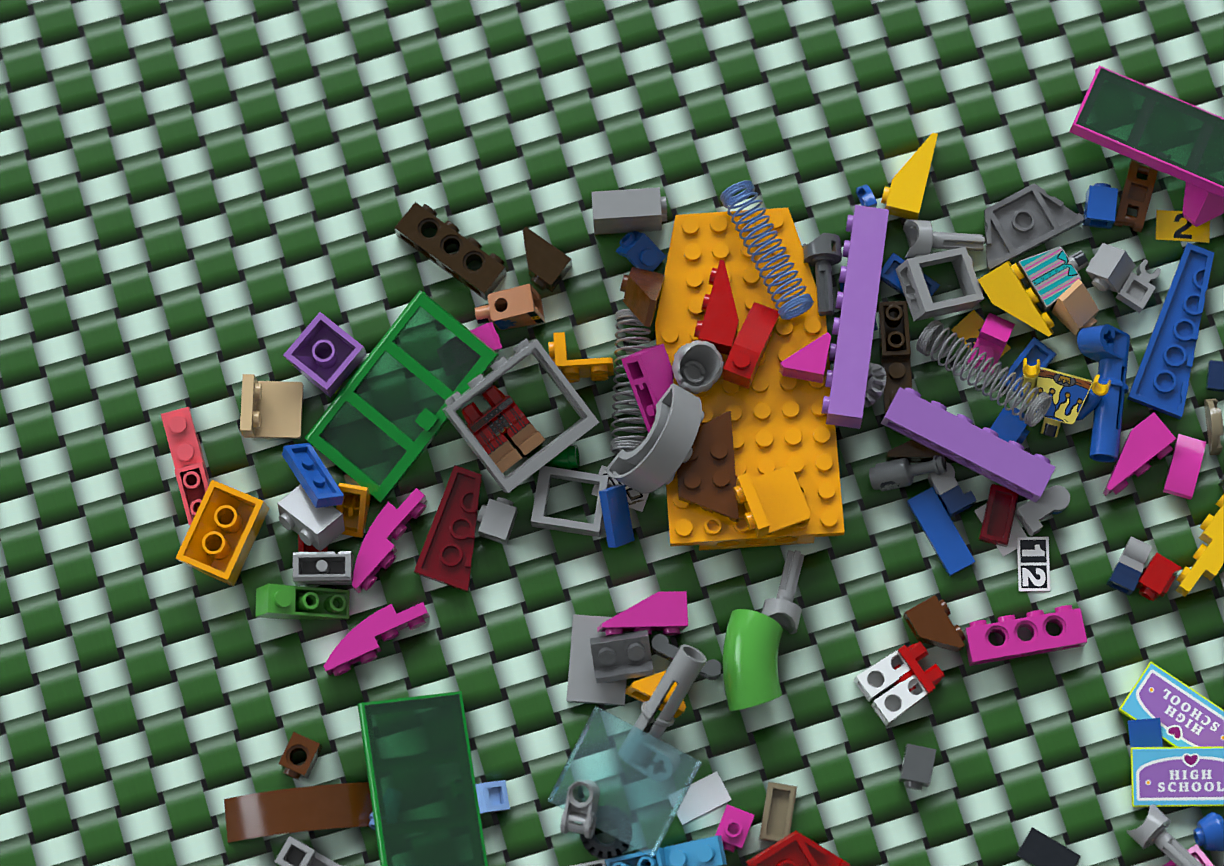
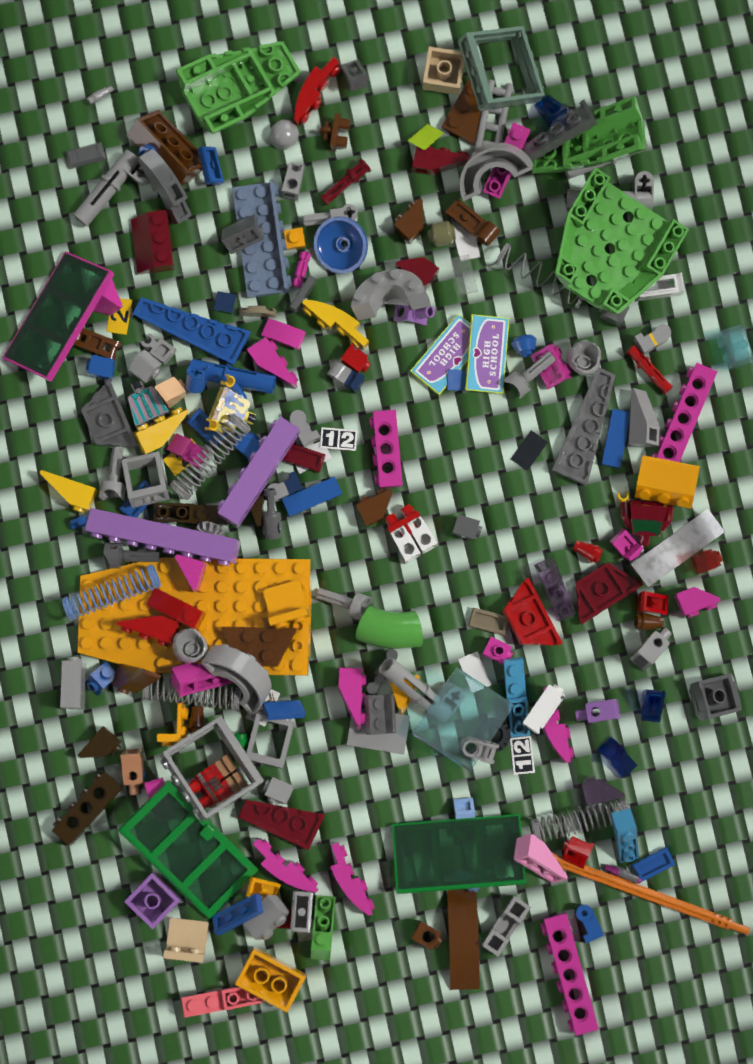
camera: 90 degrees left, 5 degrees up
none -> reddish brown cone [188,706,206,735]

